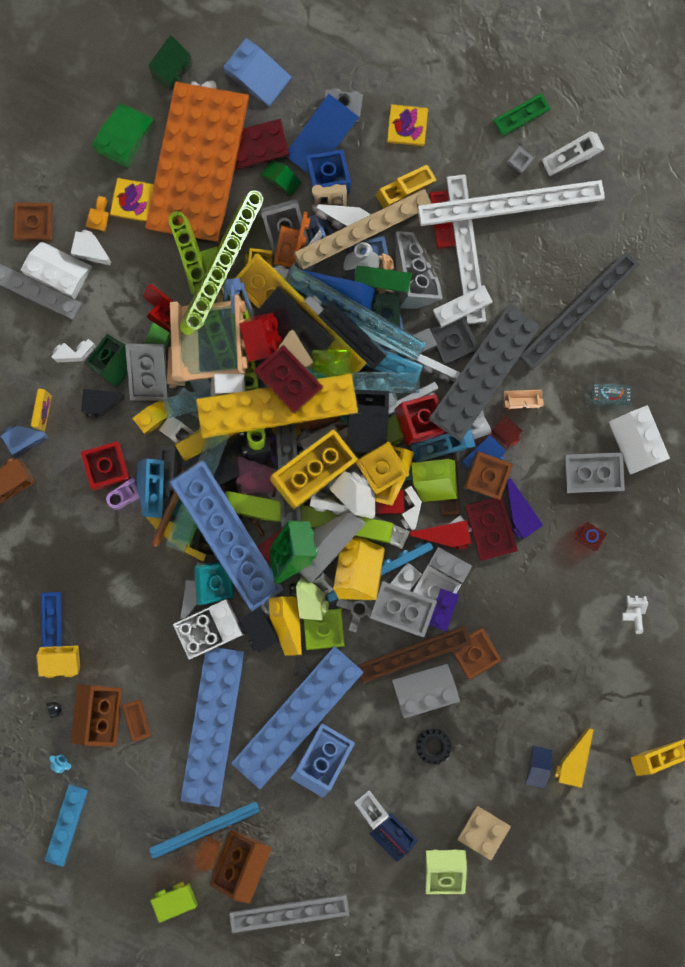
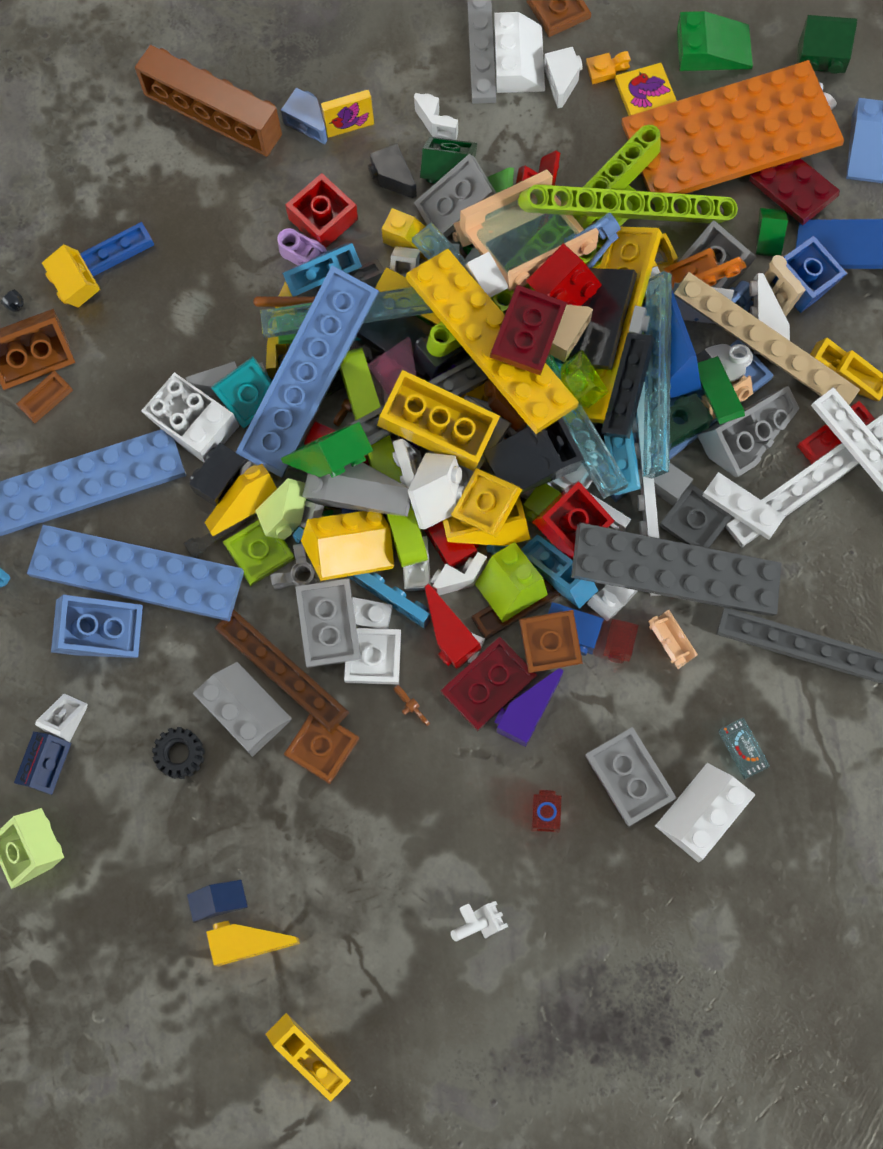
camera: 70 degrees right, 10 degrees down
light grey brick [428,547,472,584] -> none
dark purple plate [429,589,459,632] -> none
tan plate [457,806,511,860] -> none
none -> dark orange piece [393,685,430,726]

